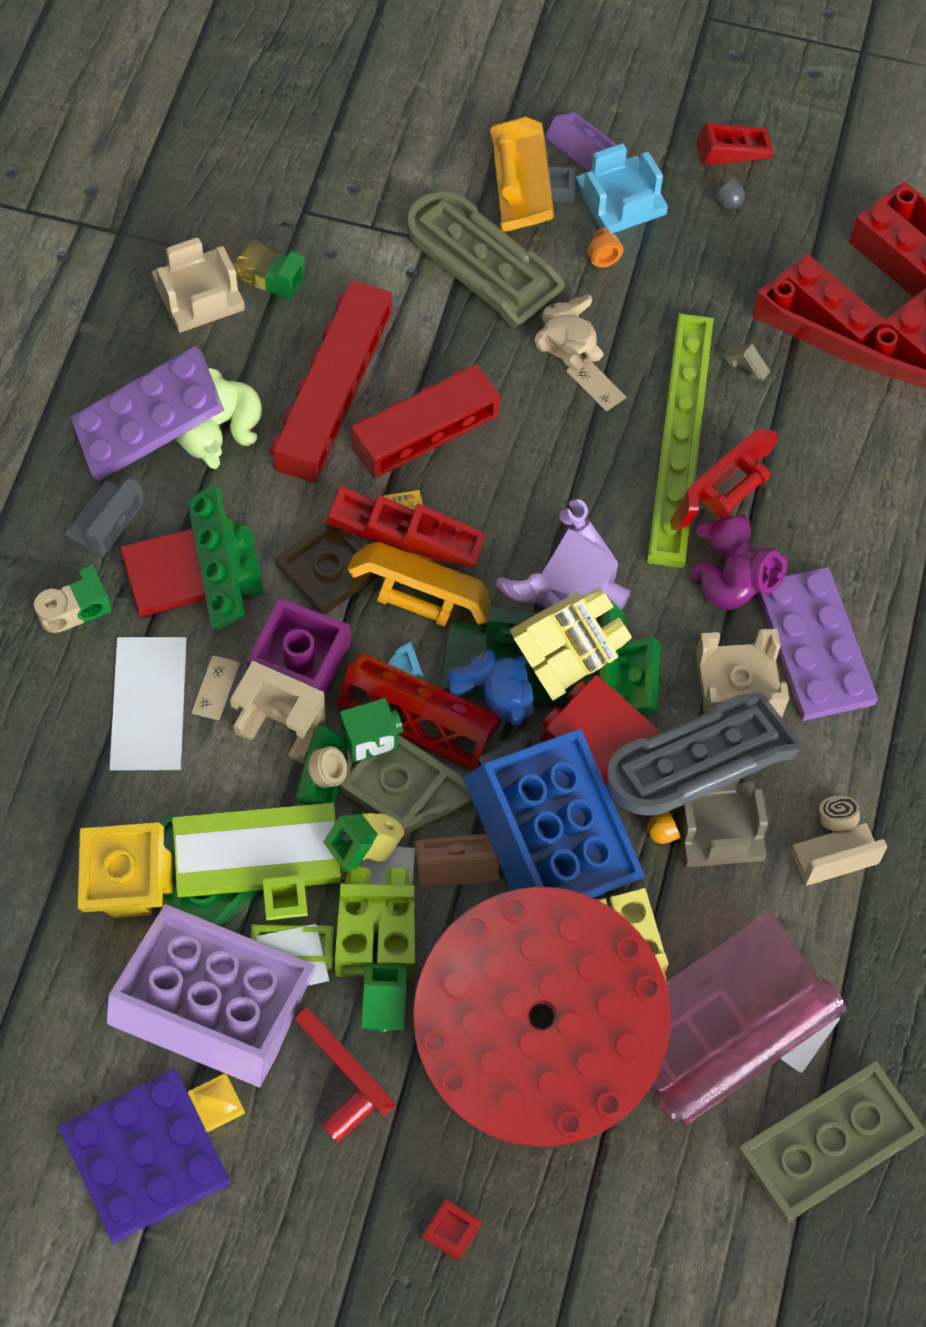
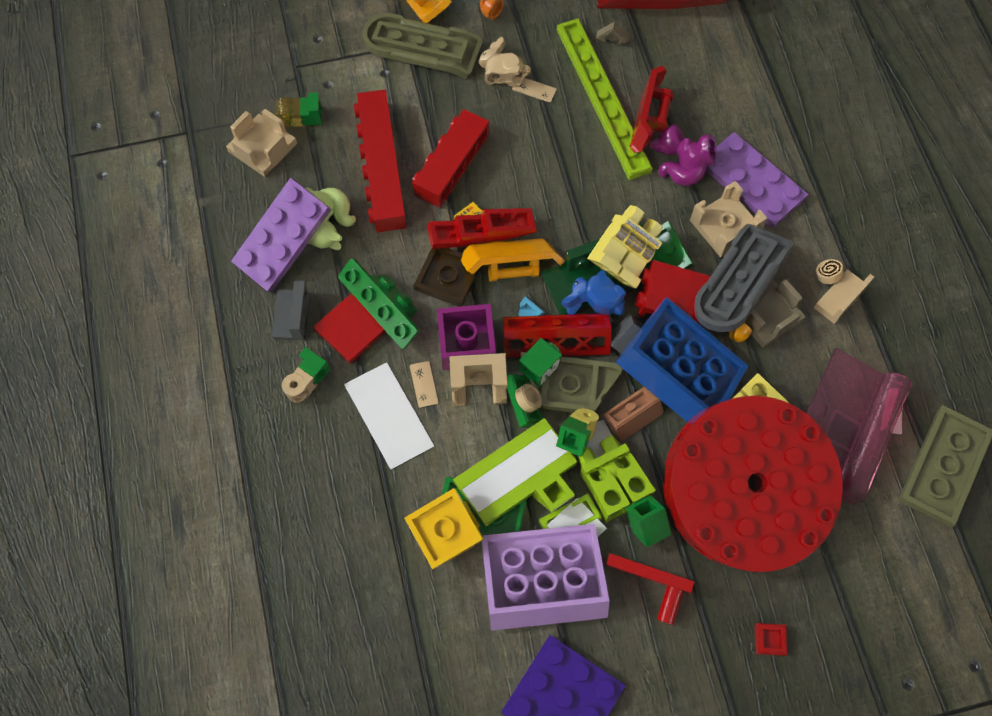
camera: 25 degrees left, 5 degrees up
yellow tile [187,1073,245,1132] -> none
lavender torso [496,499,631,610] -> none

